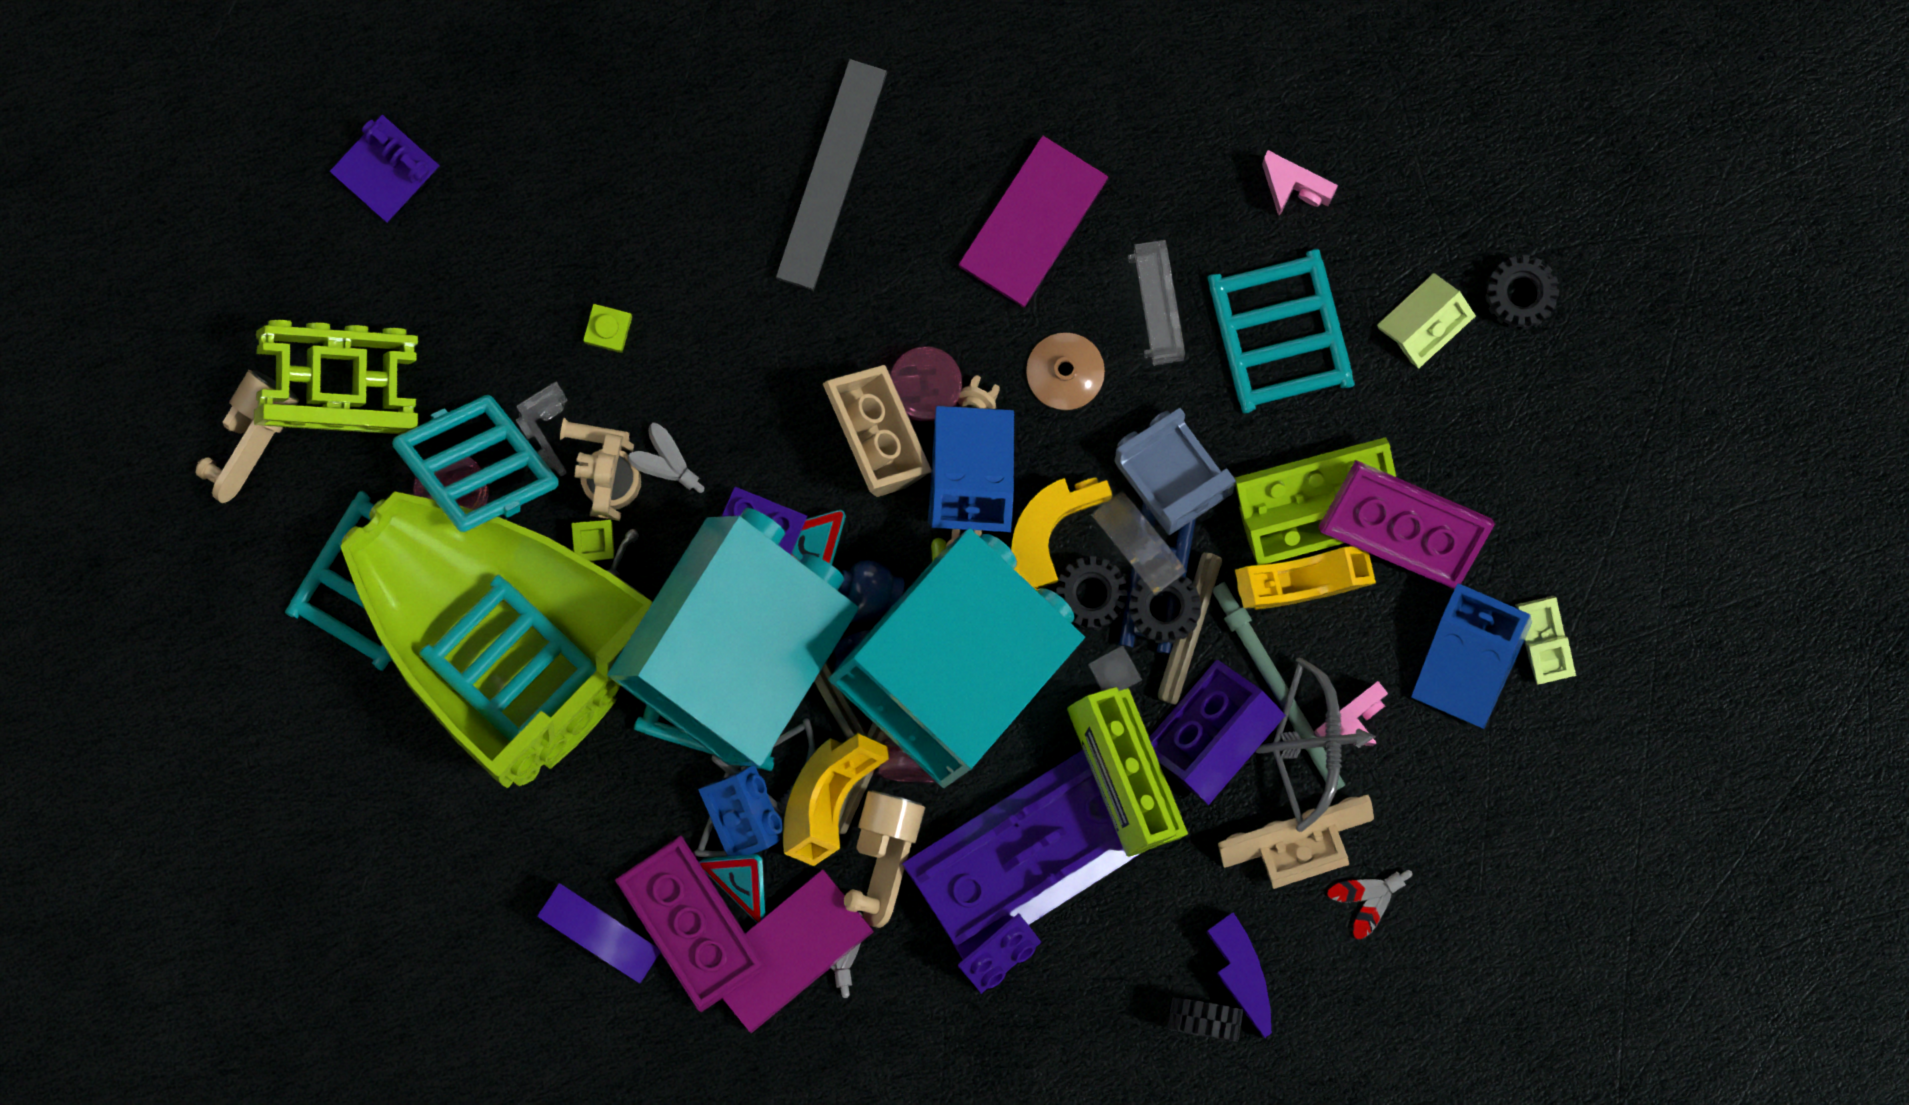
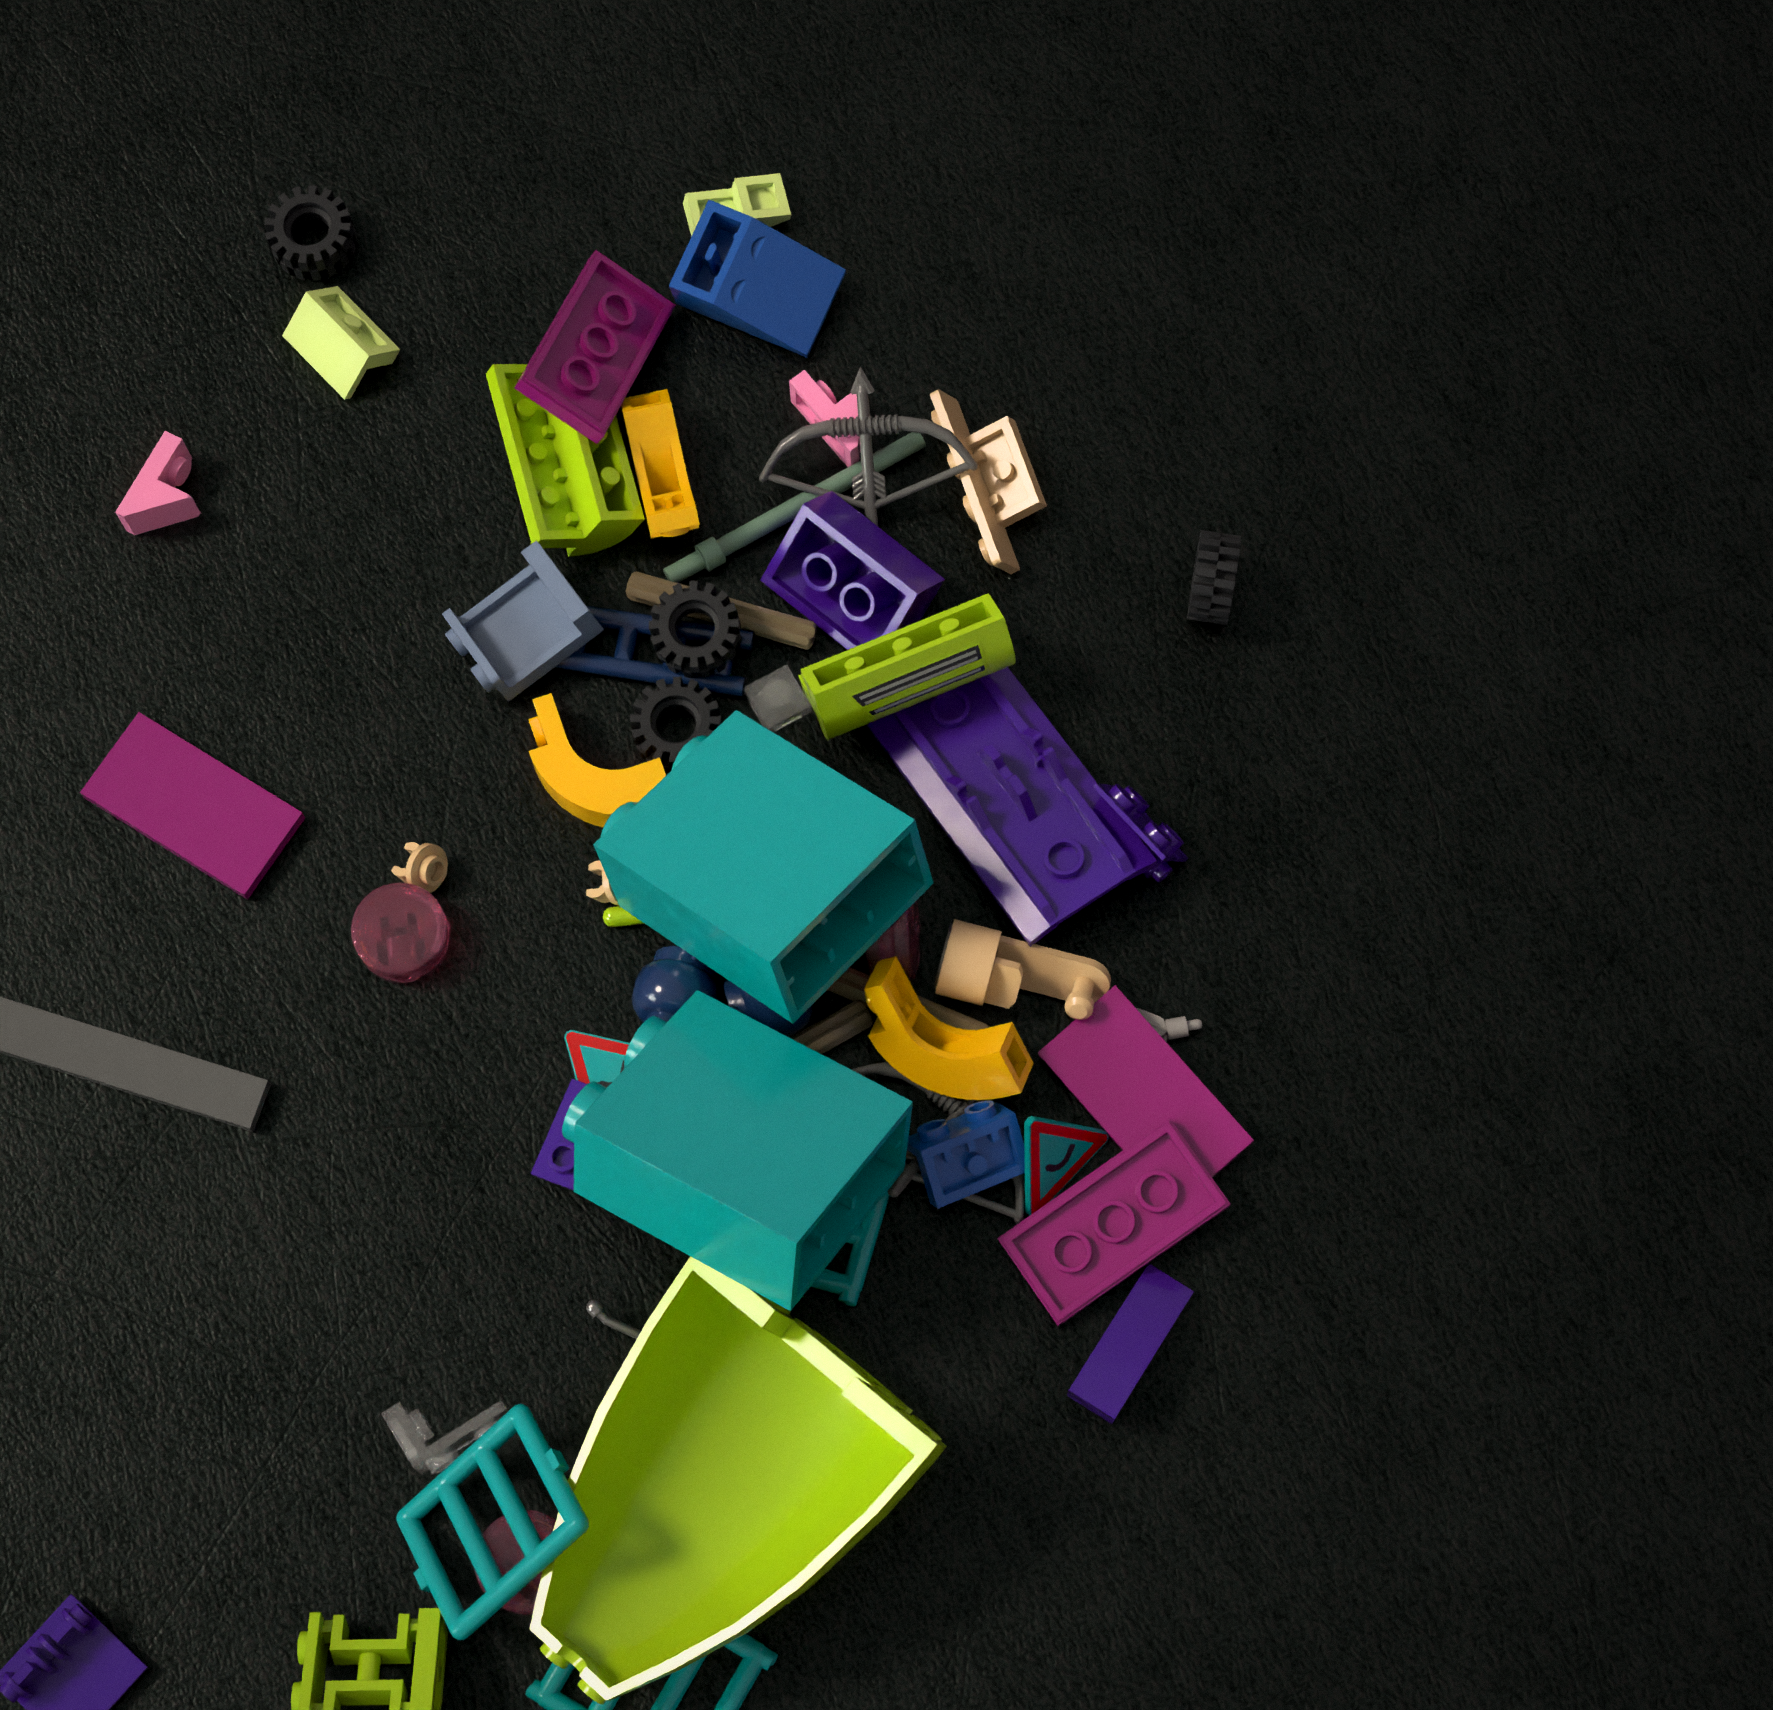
camera: 95 degrees left, 10 degrees down
teal bar [419,574,597,742] -> none
tan piece [560,417,641,521] -> none
lime plate [572,520,615,562] -> none
lime plate [584,304,632,353] -> none
light grey piece [627,423,704,493] -> none
tan slope [823,365,932,497] -> none
blue slope [928,405,1014,532] -> none
medium nougat dish [1026,333,1104,410] -> none
clear slope [1091,491,1186,595] -> none
clear container [1128,240,1185,365] -> none
dark purple slope [1206,913,1272,1038] -> none
teal bar [1208,249,1355,414] -> none
piece [1327,870,1412,939] -> none

